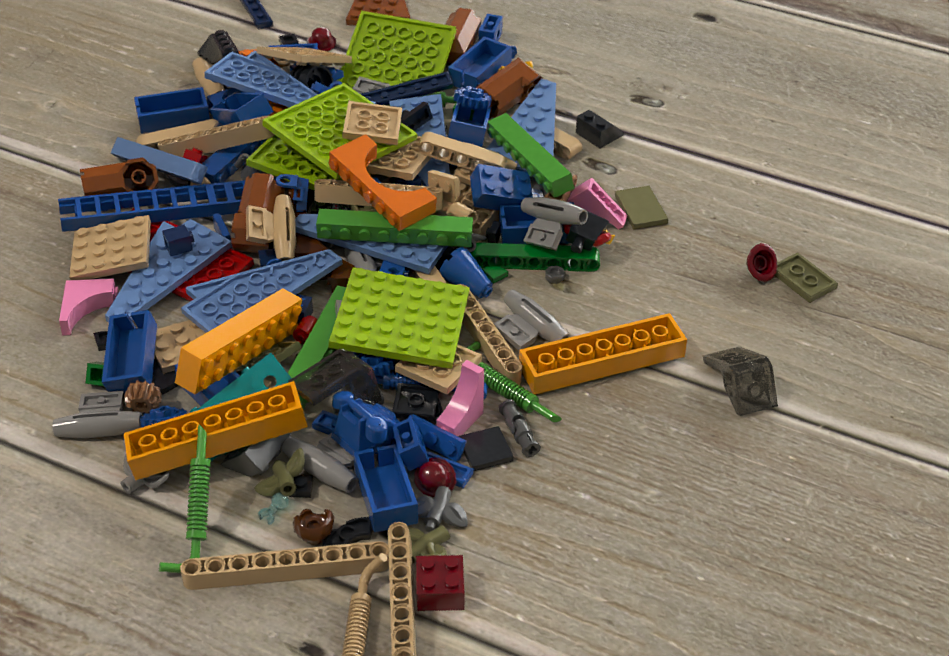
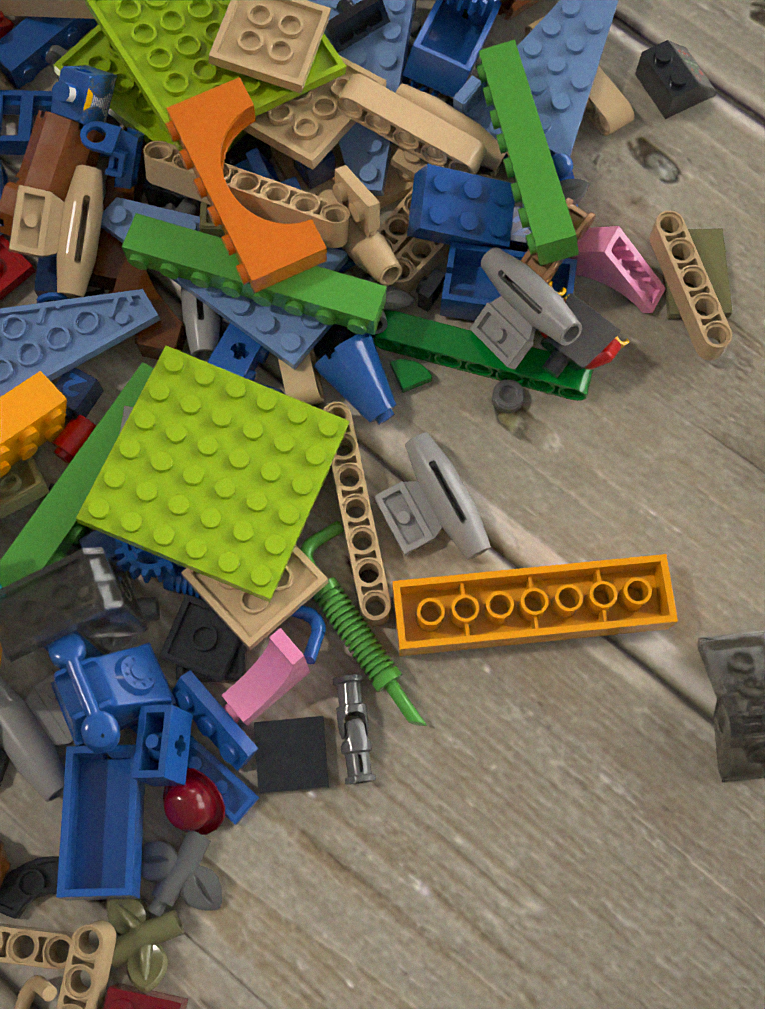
camera: 15 degrees right, 30 degrees up
none -> blue torso [52,65,117,135]
none -> medium blue tile [453,75,481,116]
none -> tan beam [649,210,732,361]

